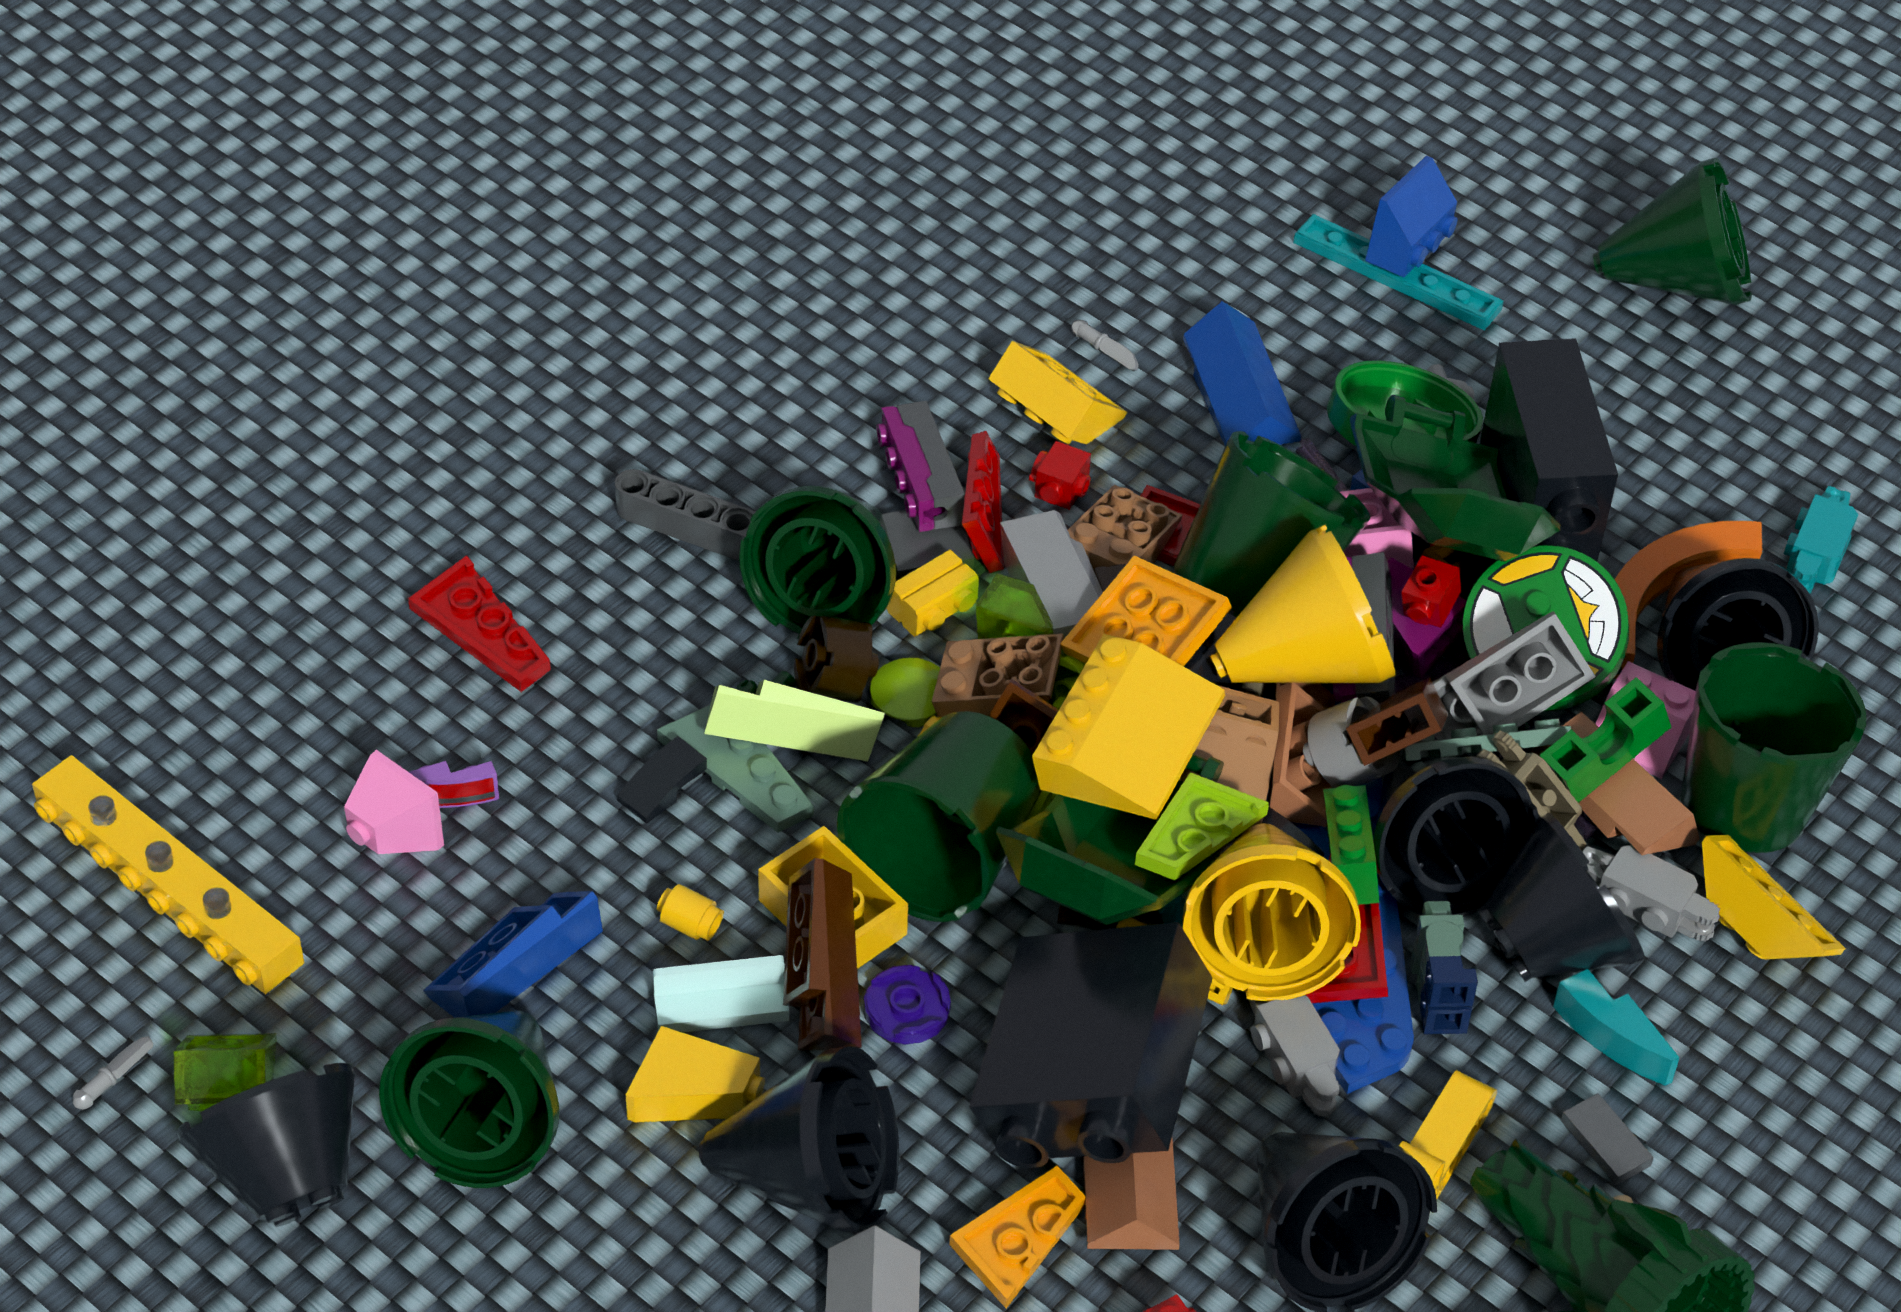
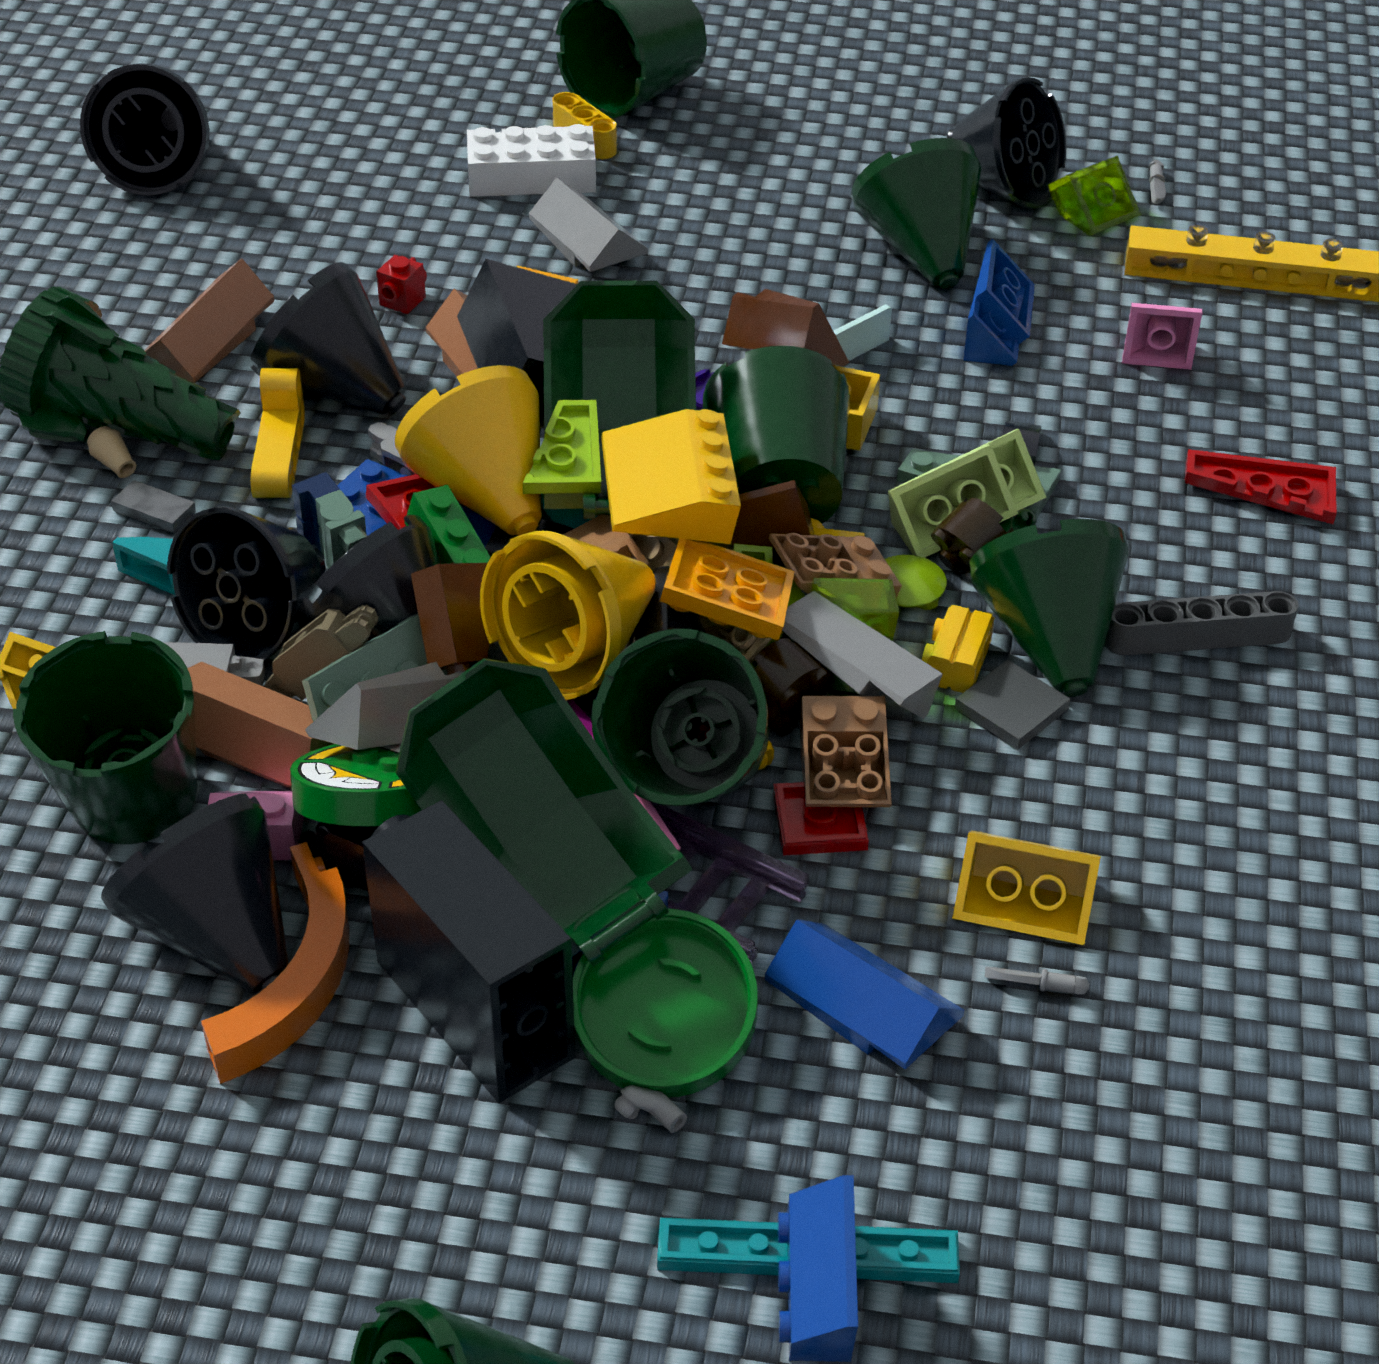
camera: 150 degrees right, 5 degrees down
slope [409,761,499,808] -> none
yellow slope [625,1026,765,1123] -> none
yellow brick [657,884,724,941] -> none
black cone [699,1046,899,1233] -> none
piece [876,401,965,532] -> none
red wing [962,431,1004,573] -> none
red brick [1029,441,1091,510] -> none
green arch [1539,677,1672,803] -> none
teal hinge [1783,486,1858,594] -> none

